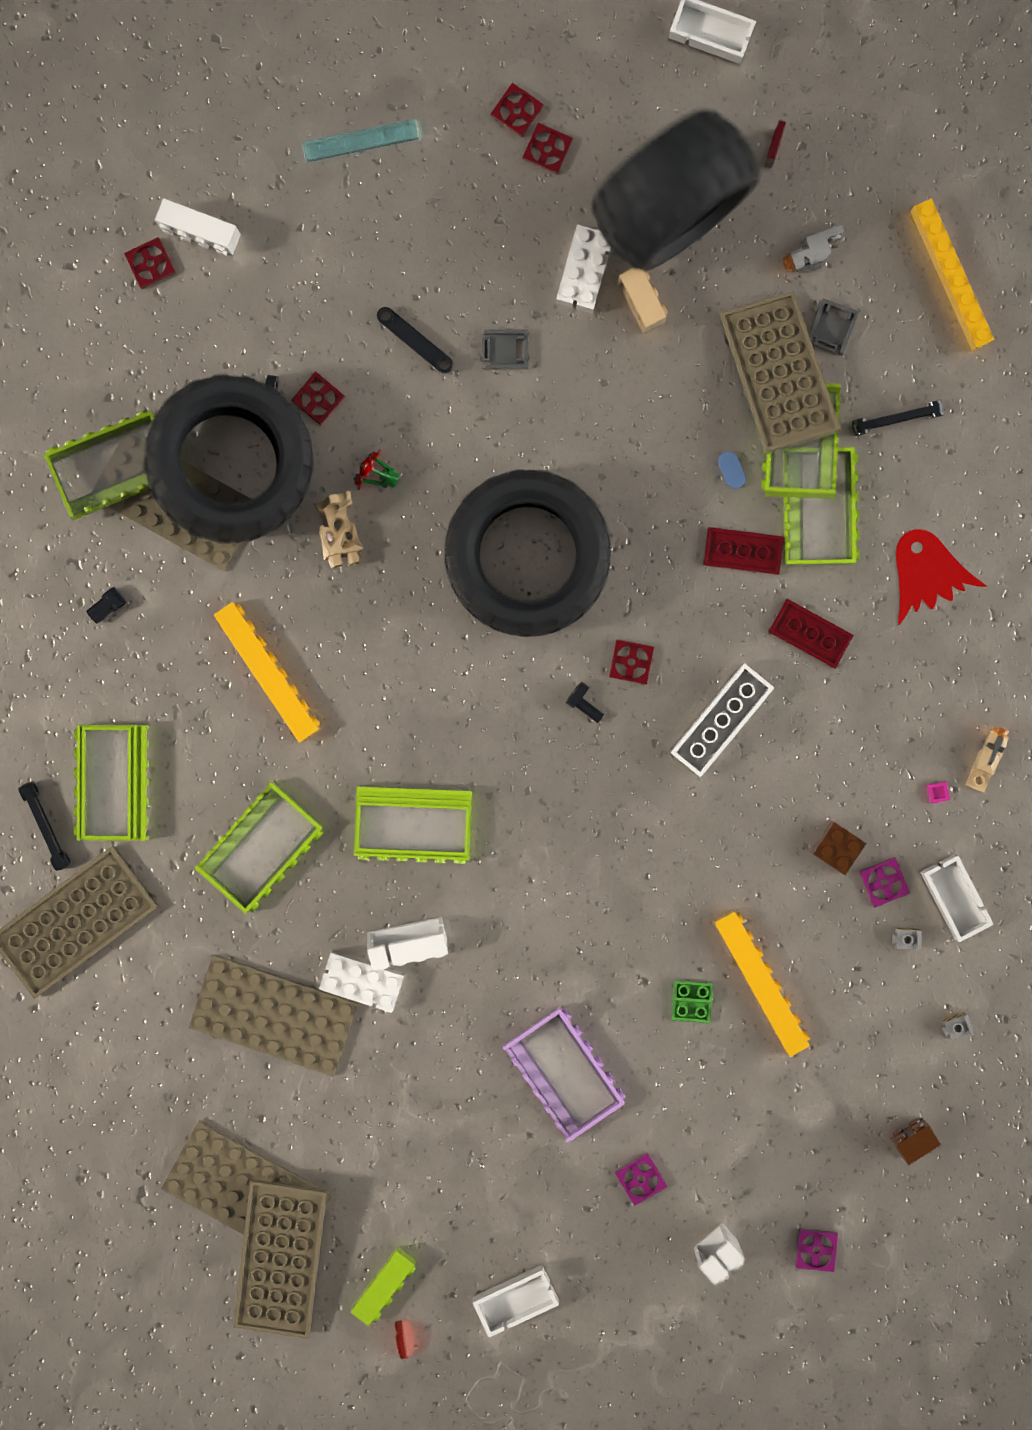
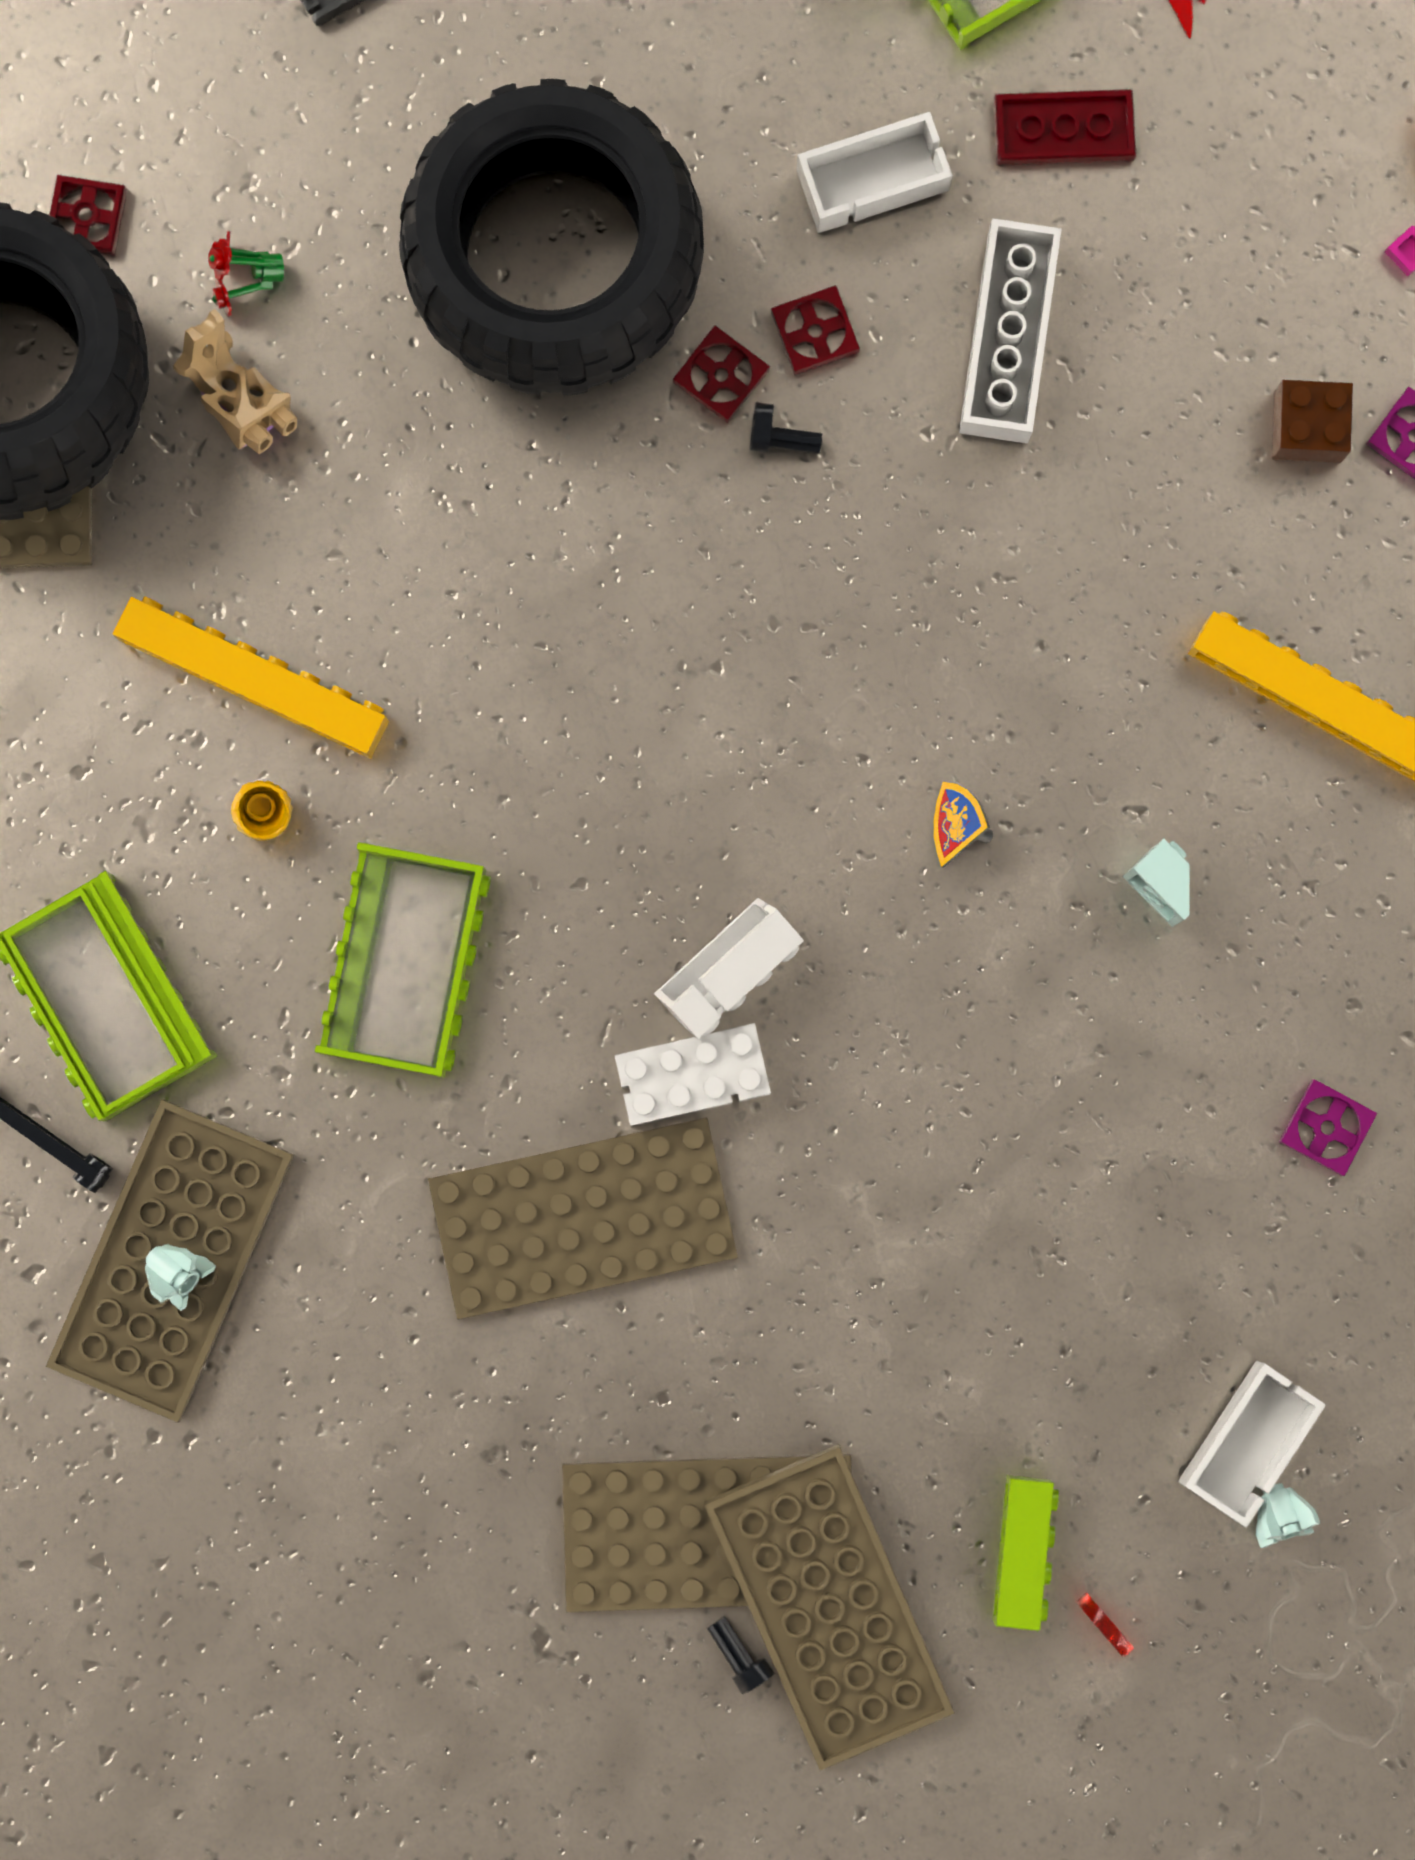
camera: 30 degrees left, 5 degrees down
window [354,786,472,864] -> none
black piece [377,307,453,374] -> none
clear window [503,1006,626,1142] -> none
bright green slope [671,981,713,1024] -> none
dark red tile [703,527,784,575] -> none
none -> light aqua brick [145,1244,216,1311]
none -> yellow hair [231,780,293,841]
none -> dark red piece [673,325,770,423]
none -> black piece [707,1616,775,1694]
none -> white piece [796,112,953,233]
none -> shield [934,782,993,868]
none -> light aqua slope [1123,839,1190,927]
none -> light aqua brick [1256,1483,1320,1548]

